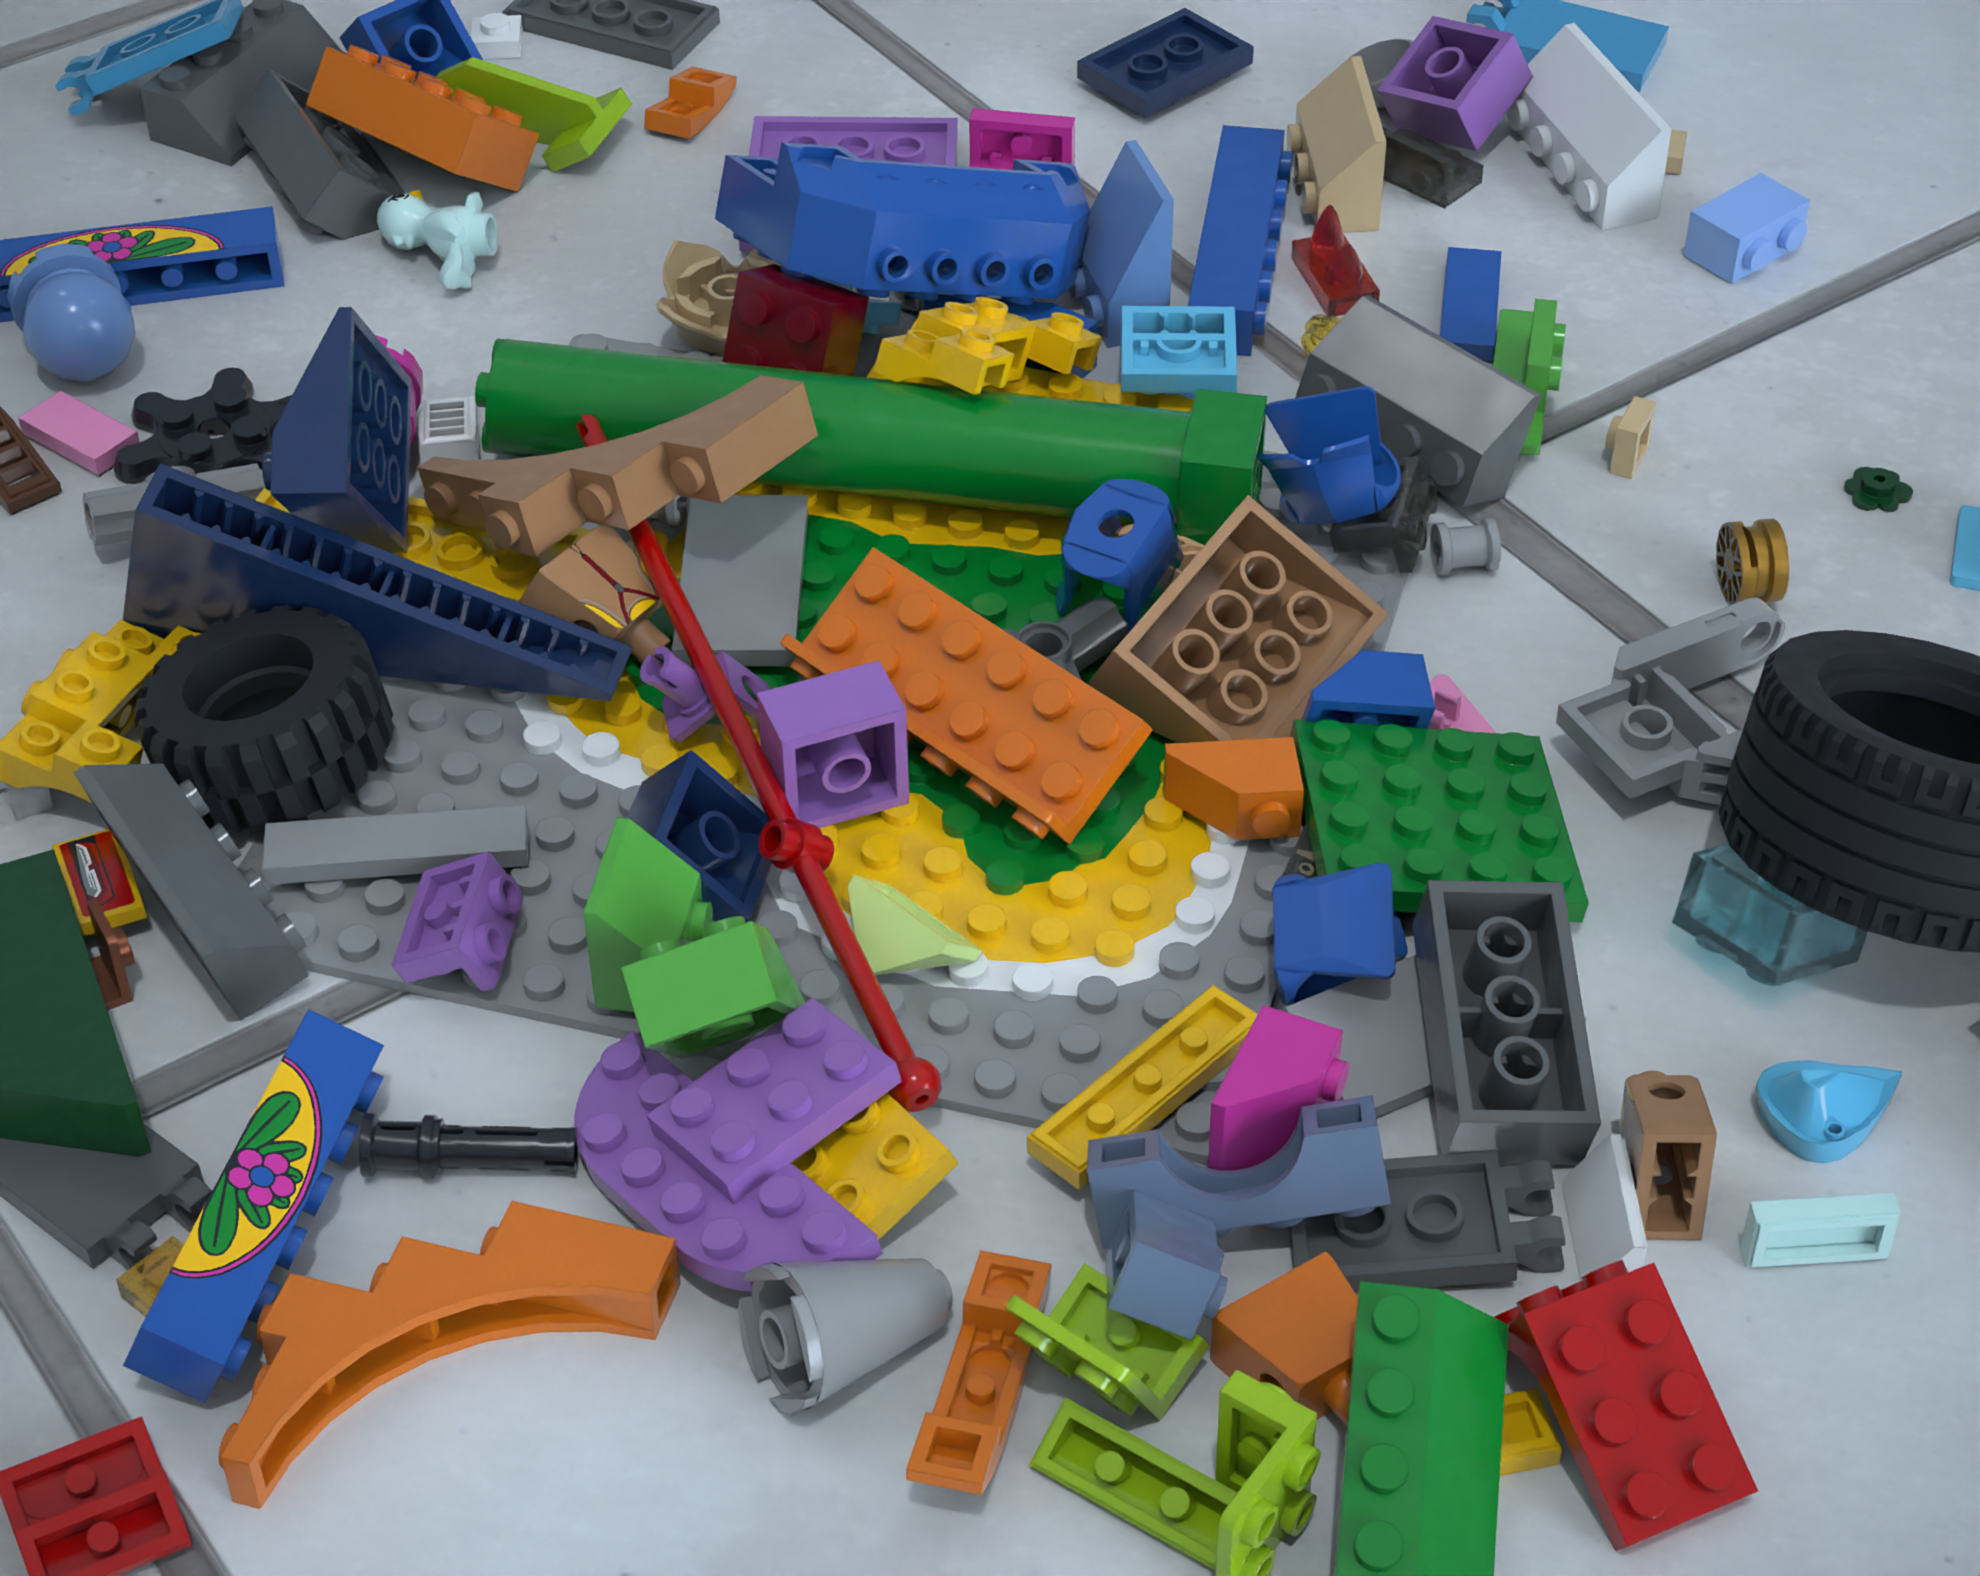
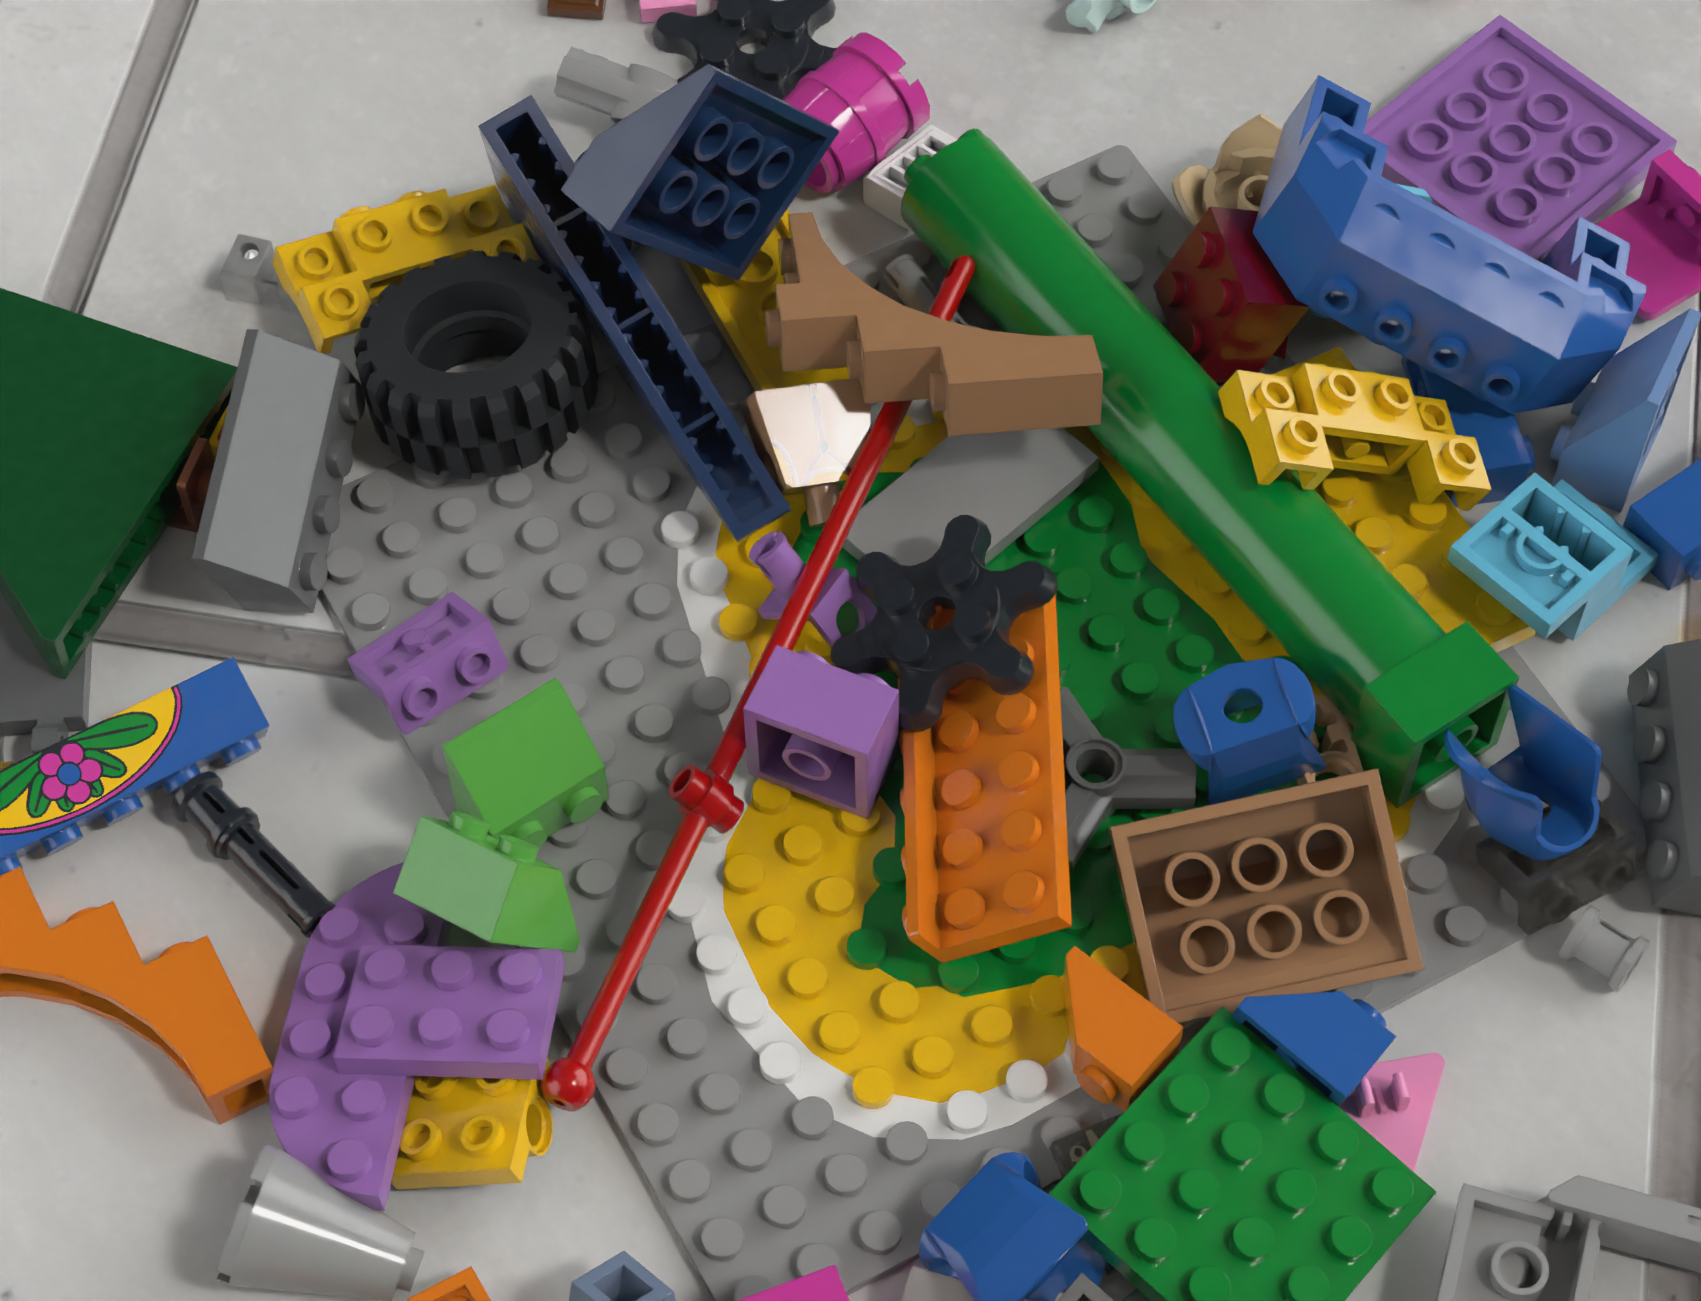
camera: 45 degrees right, 15 degrees up
light grey tile [262,805,528,885] -> none
dark blue slope [626,750,772,923] -> none
yellowish green slope [847,875,982,975] -> none
yellow tile [1027,985,1258,1190] -> none
none -> black plate [831,515,1058,732]

